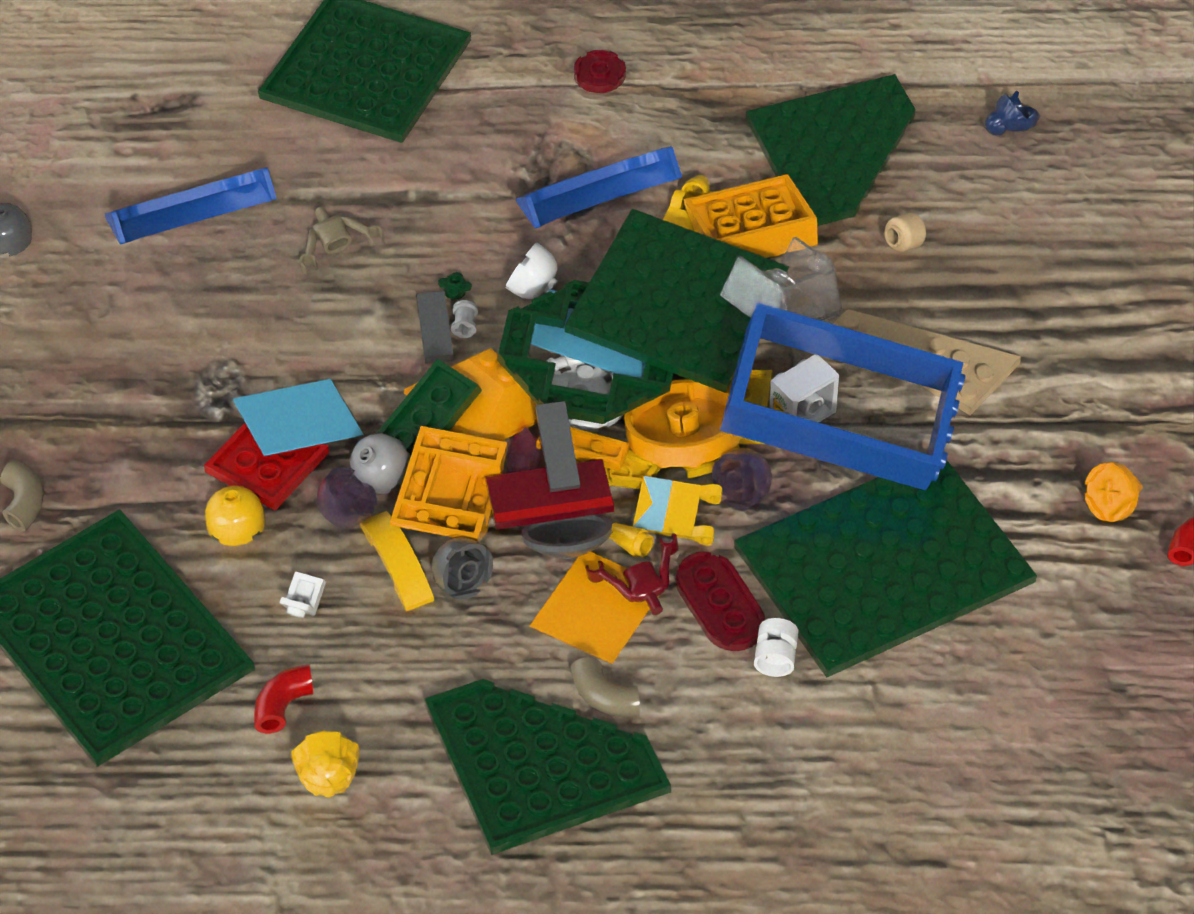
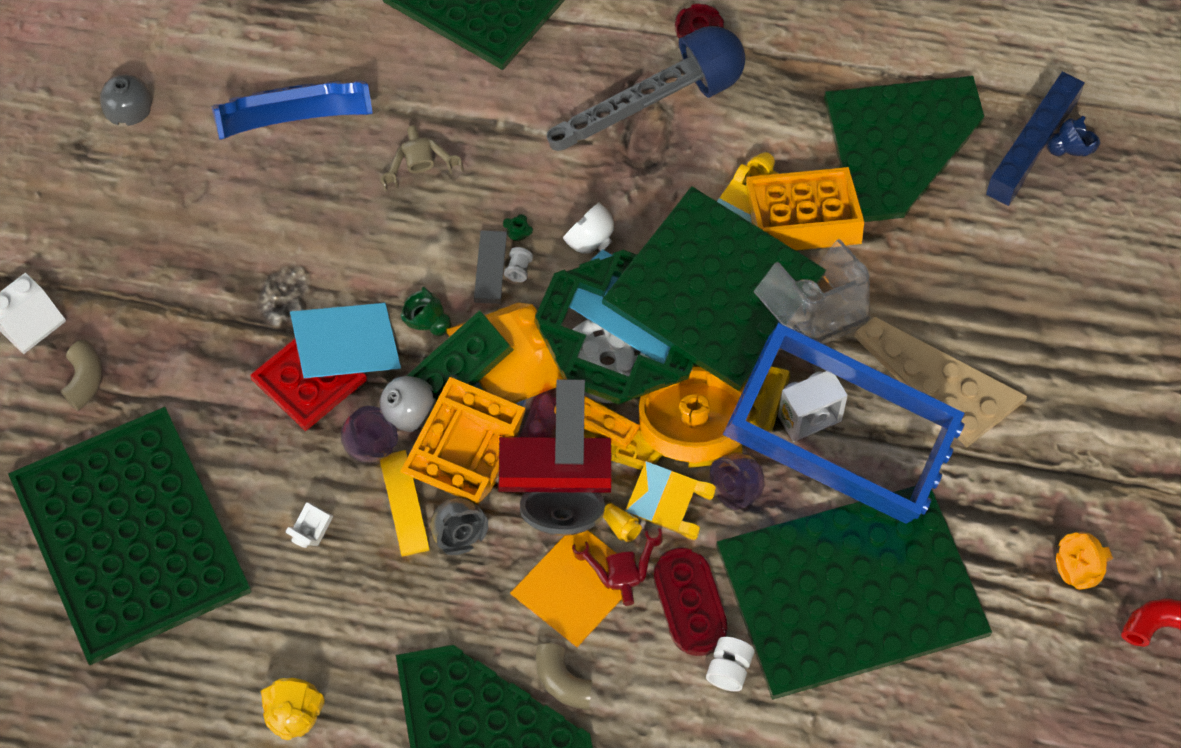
camera: 10 degrees right, 10 degrees up
yellow cylinder [204,485,265,546] -> none
red cylinder [254,664,314,734] -> none
blue windscreen [516,146,682,229] -> none
tan head [884,213,926,252] -> none
none -> dark green piece [400,286,452,336]
none -> piece [546,26,745,151]
none -> dark blue arch [986,71,1085,206]

